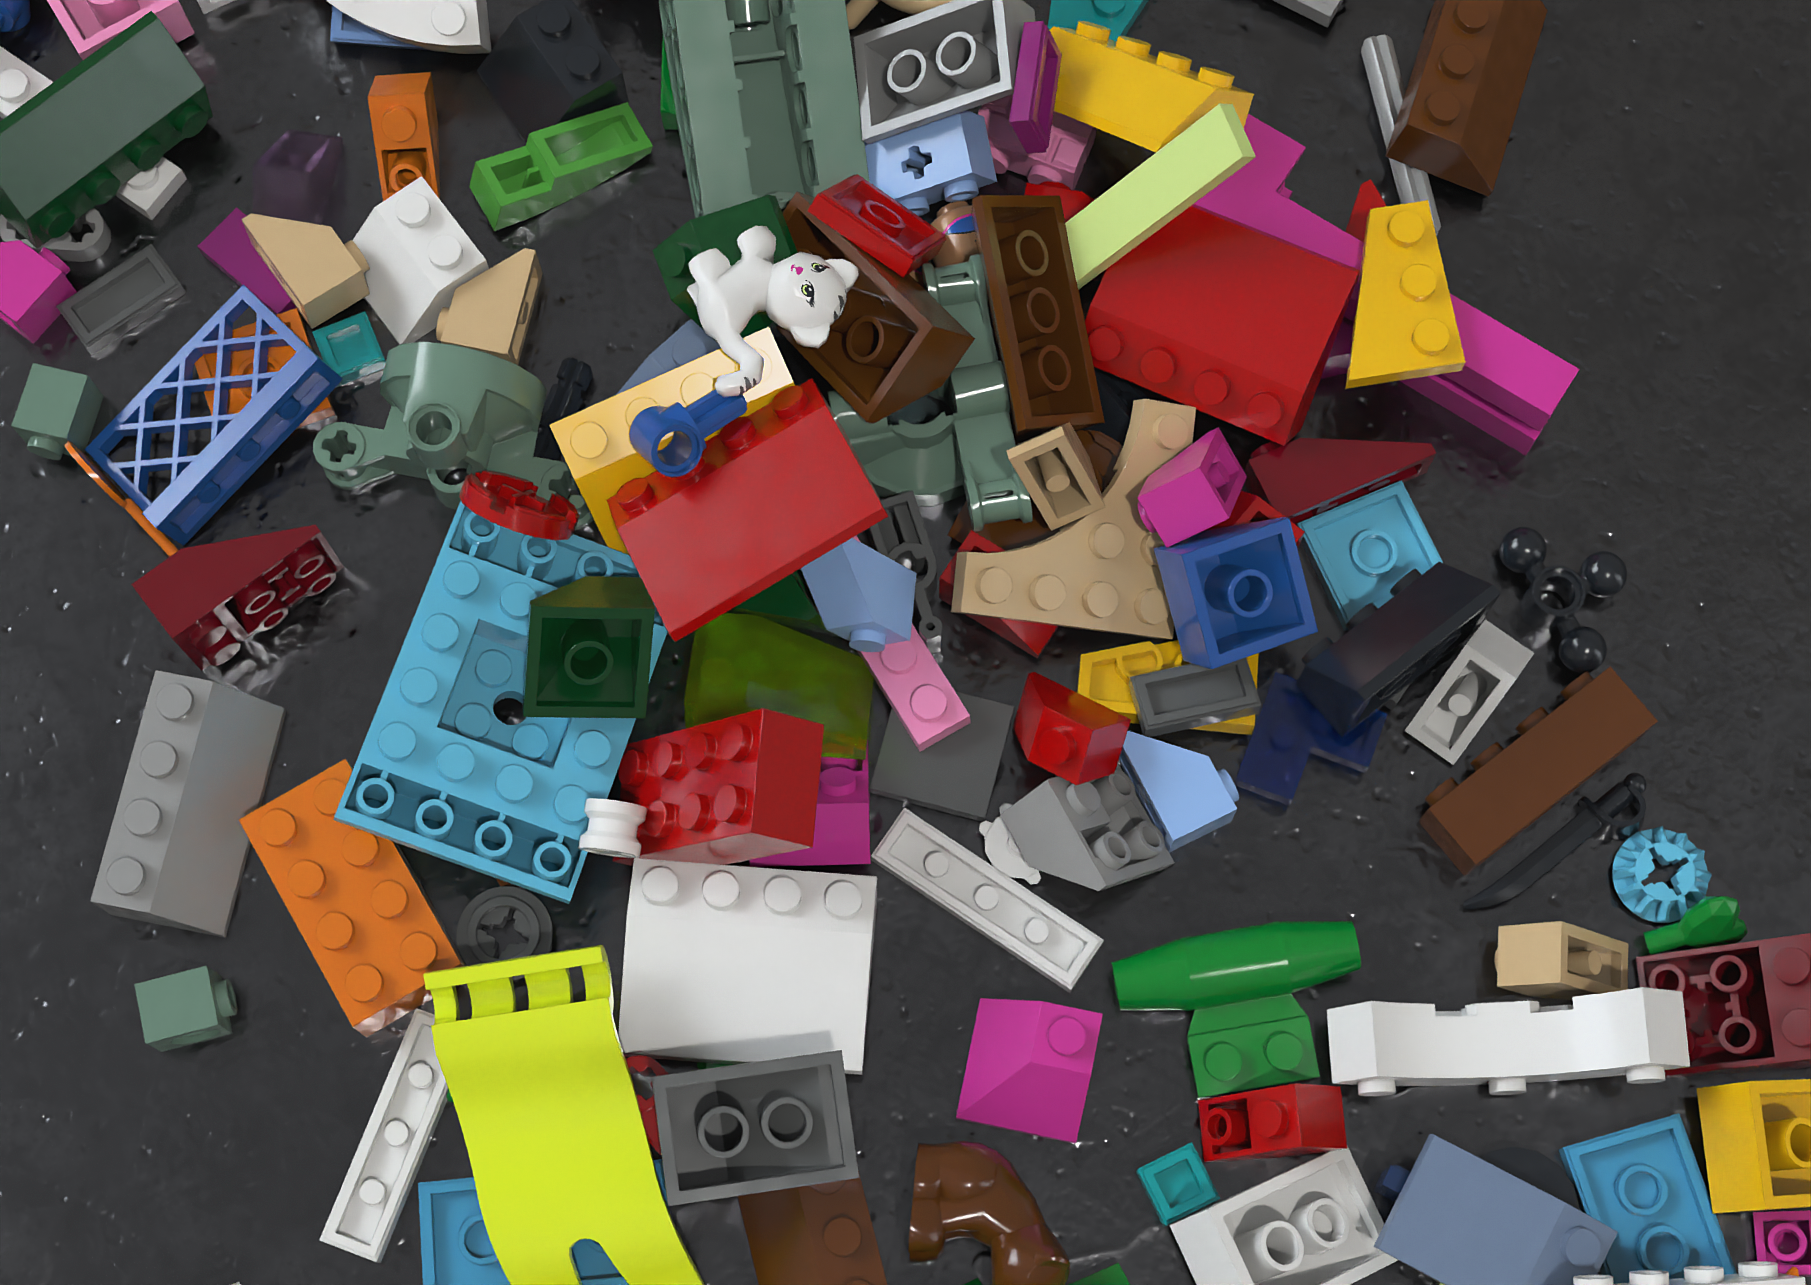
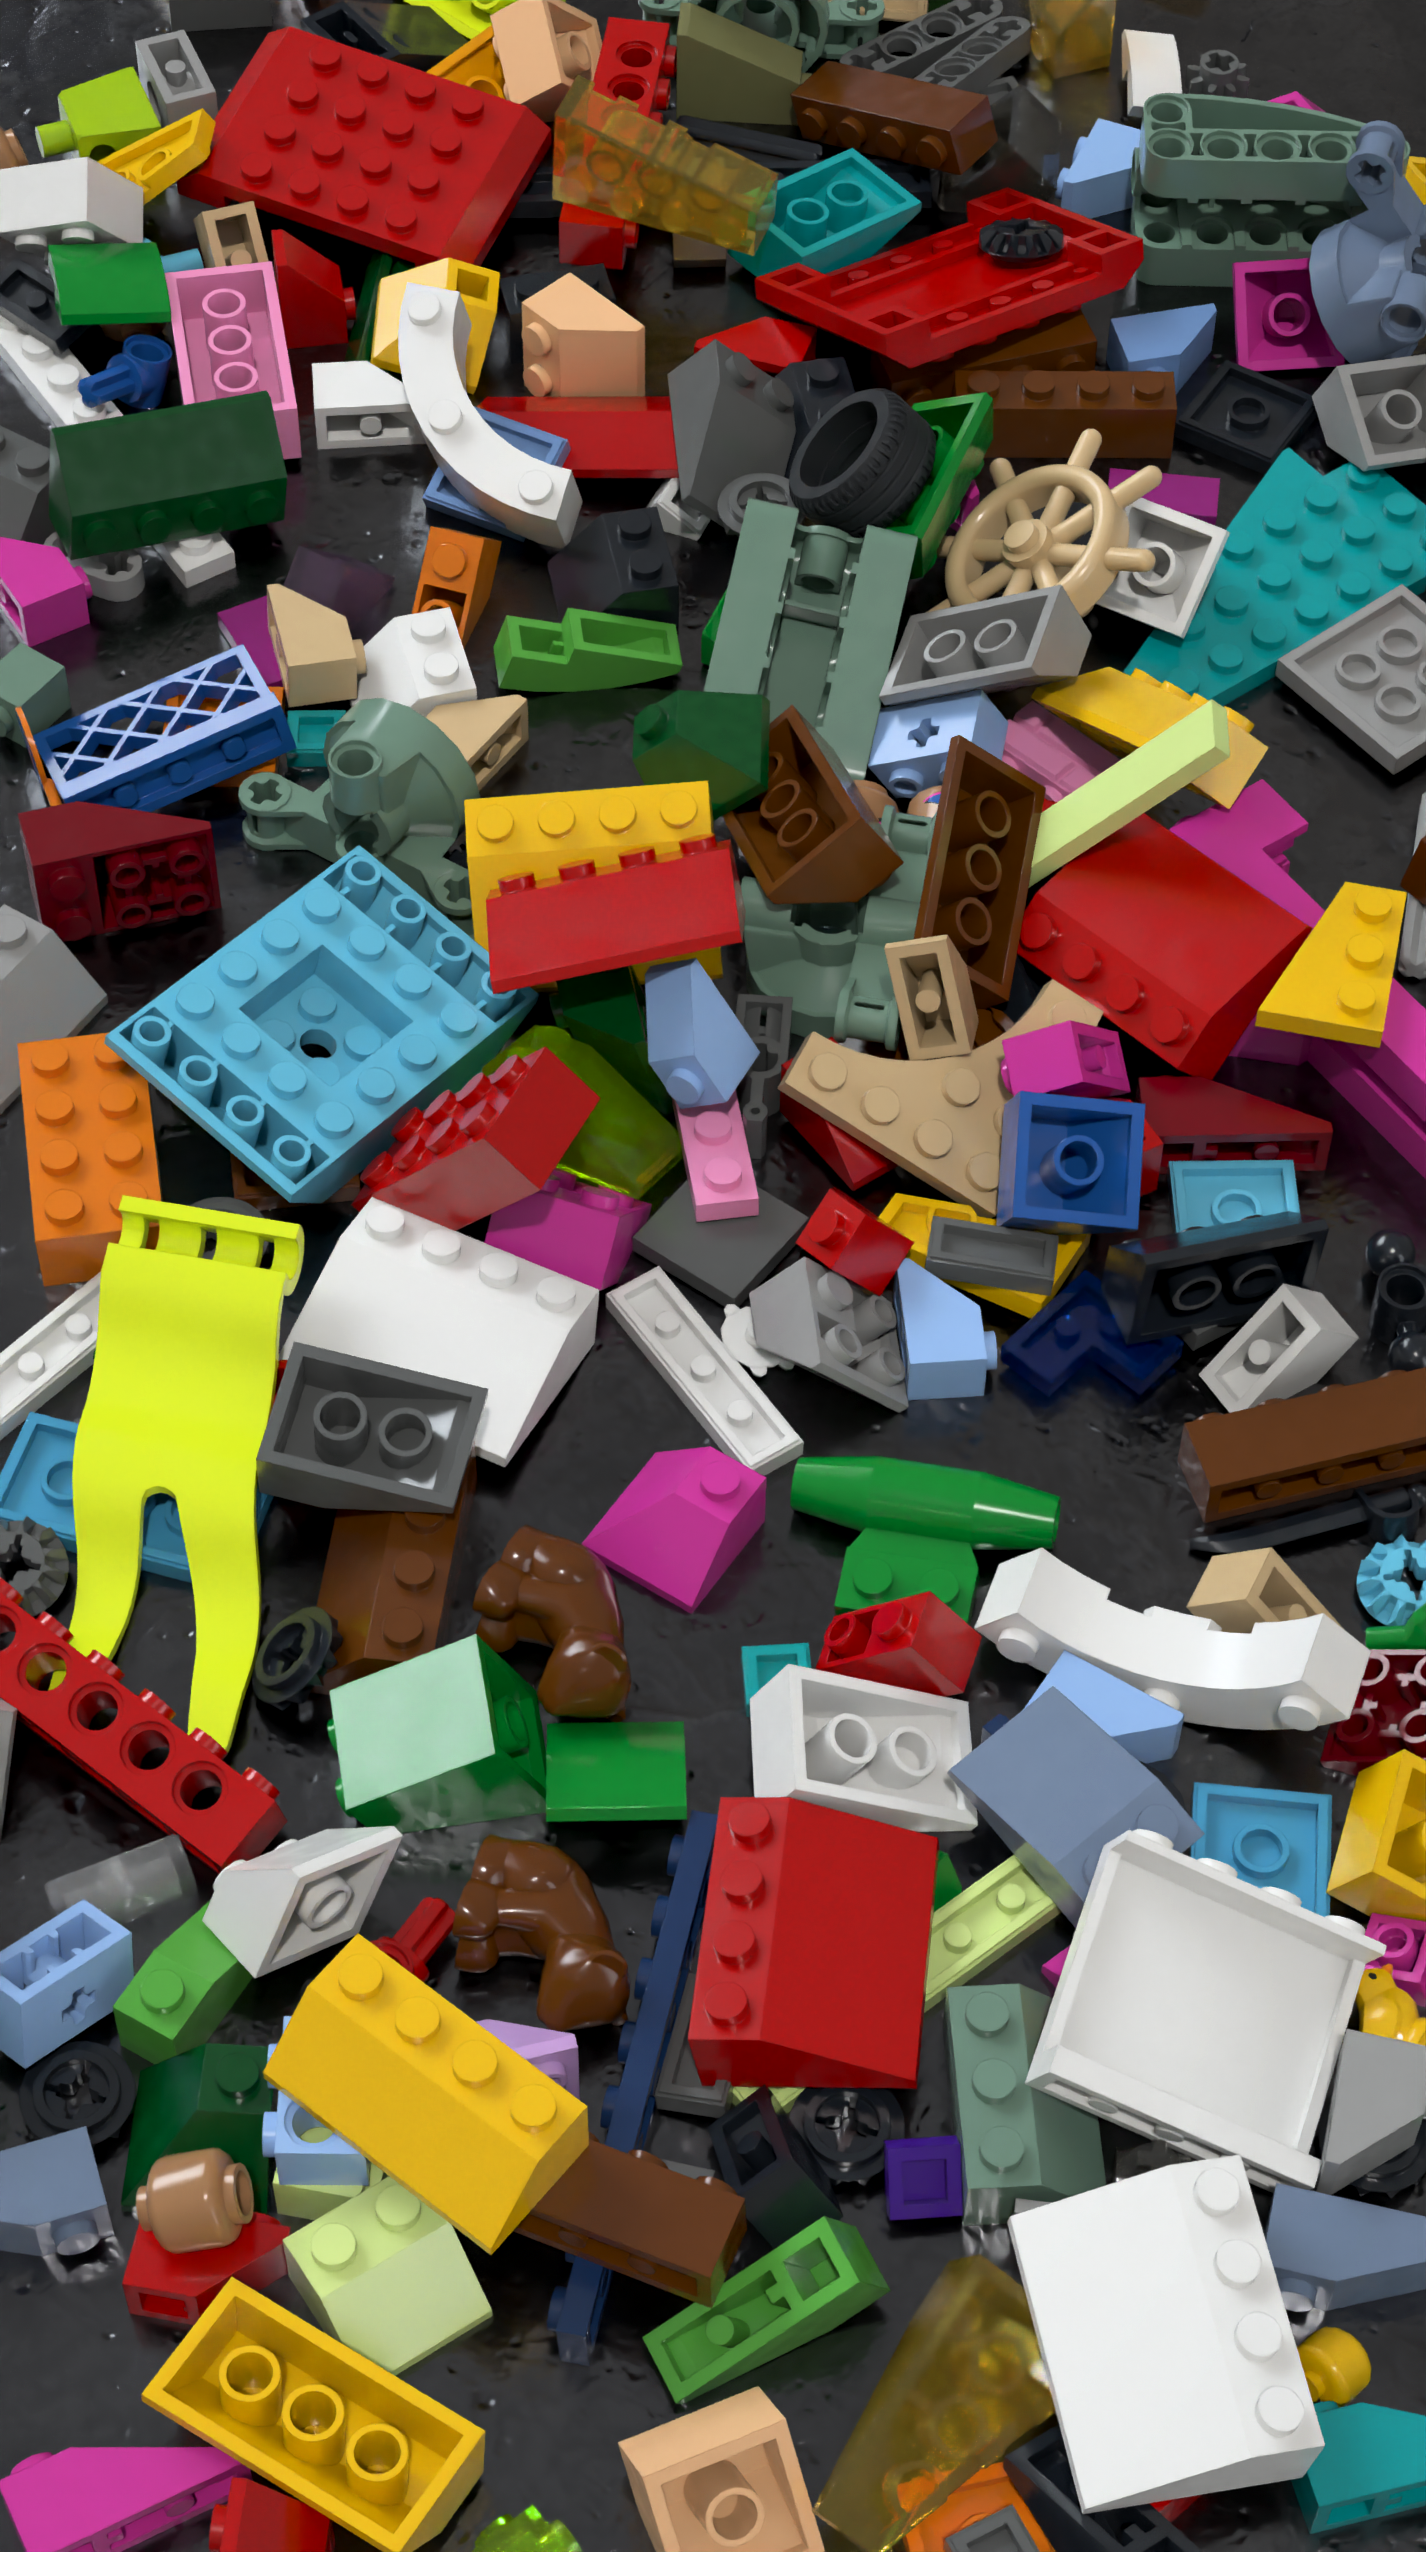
camera: 20 degrees right, 20 degrees down
dark grey tile [56,244,186,356] -> none
red tile [459,470,580,541] -> none
dark green slope [523,576,655,718] -> none
white wheel [578,798,647,858] -> none
blue axle [629,389,747,477] -> none
white animal [687,226,859,397] -> none
red tile [807,174,947,278] -> none
magenta tile [1009,21,1062,154] -> none
none -> light blue slope [1023,1650,1185,1764]

